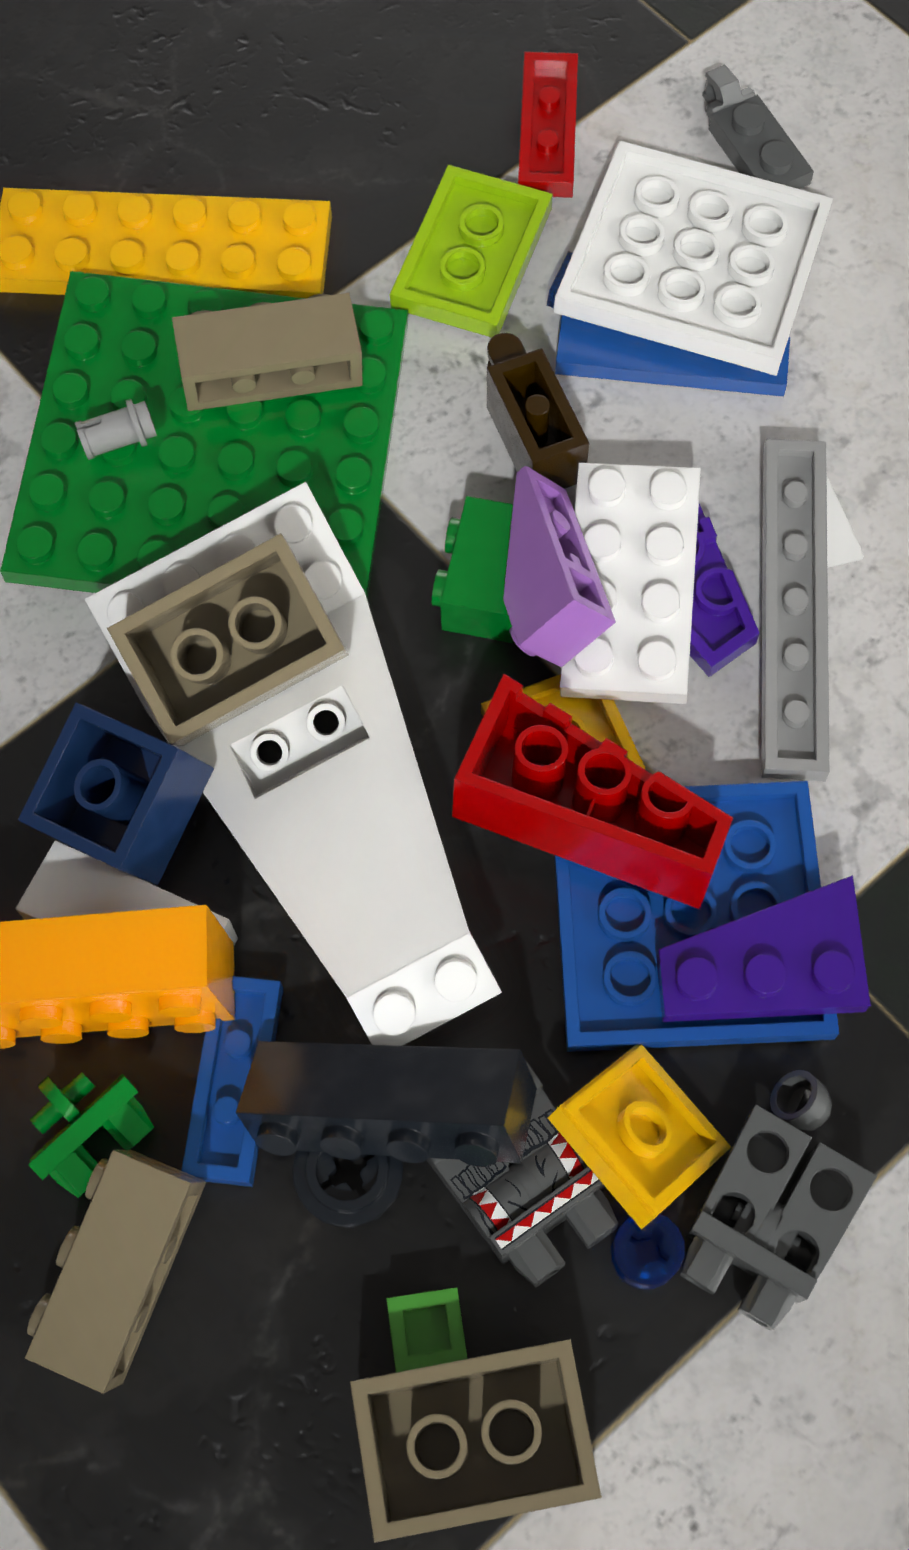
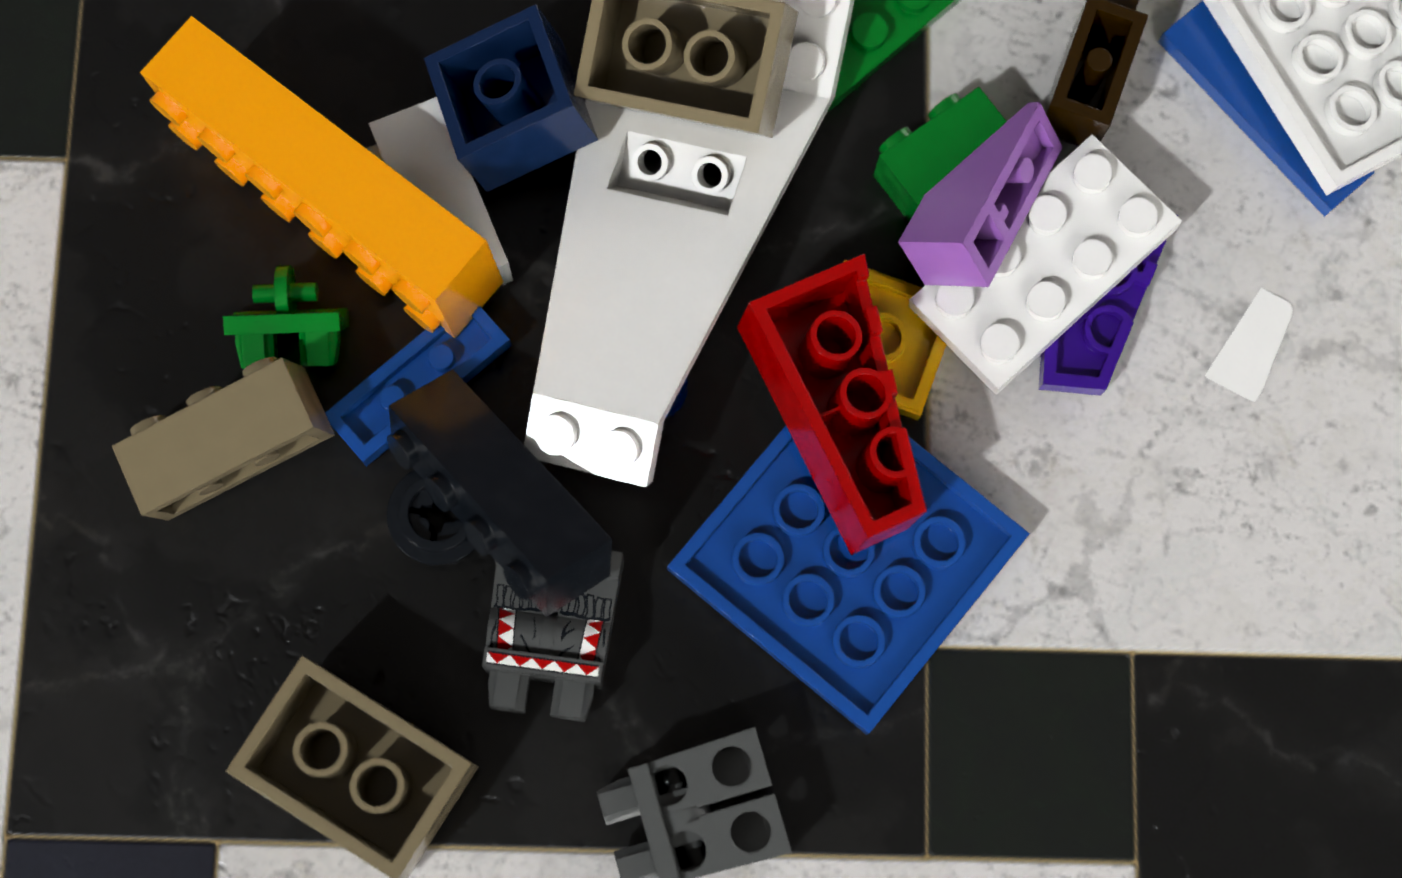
camera: 35 degrees right, 10 degrees up
bright green plate [387,1287,467,1373] -> none
yellow tile [548,1045,731,1229] -> none
clear blue wheel [610,1214,685,1290] -> none
dark purple wing [657,875,871,1022] -> none
light grey plate [761,439,830,782] -> none
dark grey hinge [770,1070,832,1131] -> none

